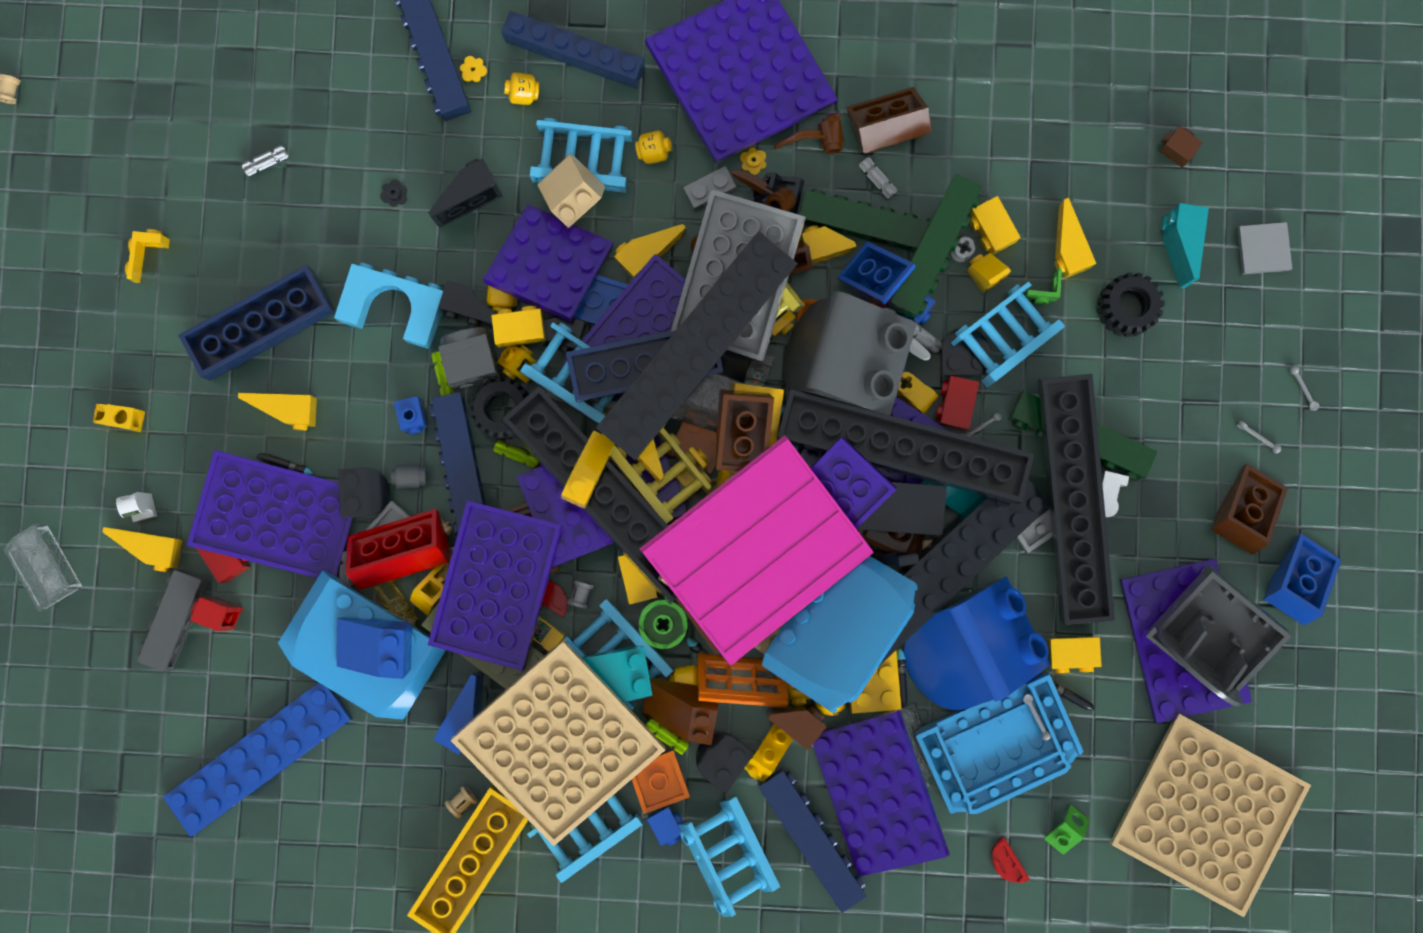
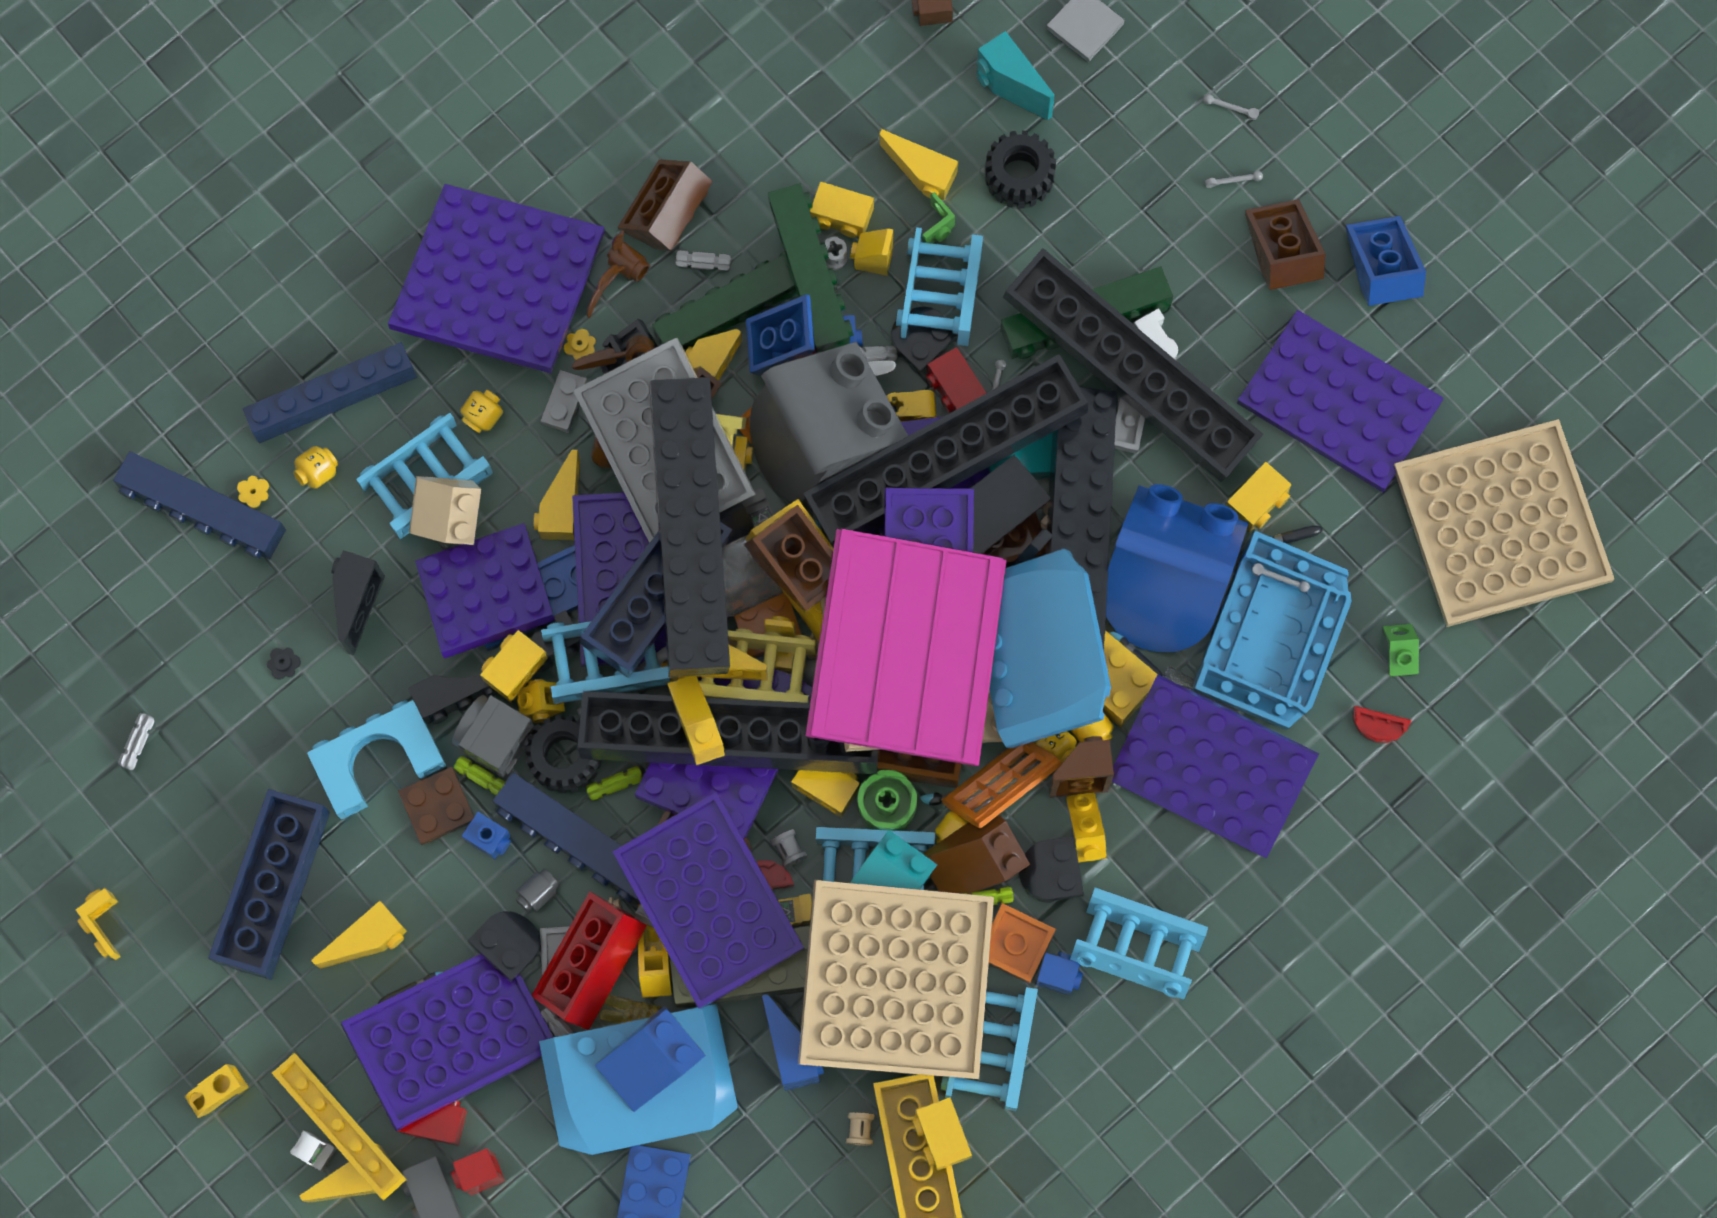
camera: 45 degrees left, 10 degrees down
yellow head [486,285,518,311] -> none
dark blue brick [758,768,867,913] -> none
dark grey plate [1146,565,1292,707] -> none
none -> yellow plate [272,1053,407,1201]
none -> reddish brown plate [398,767,474,845]
none -> yellow brick [912,1097,972,1171]

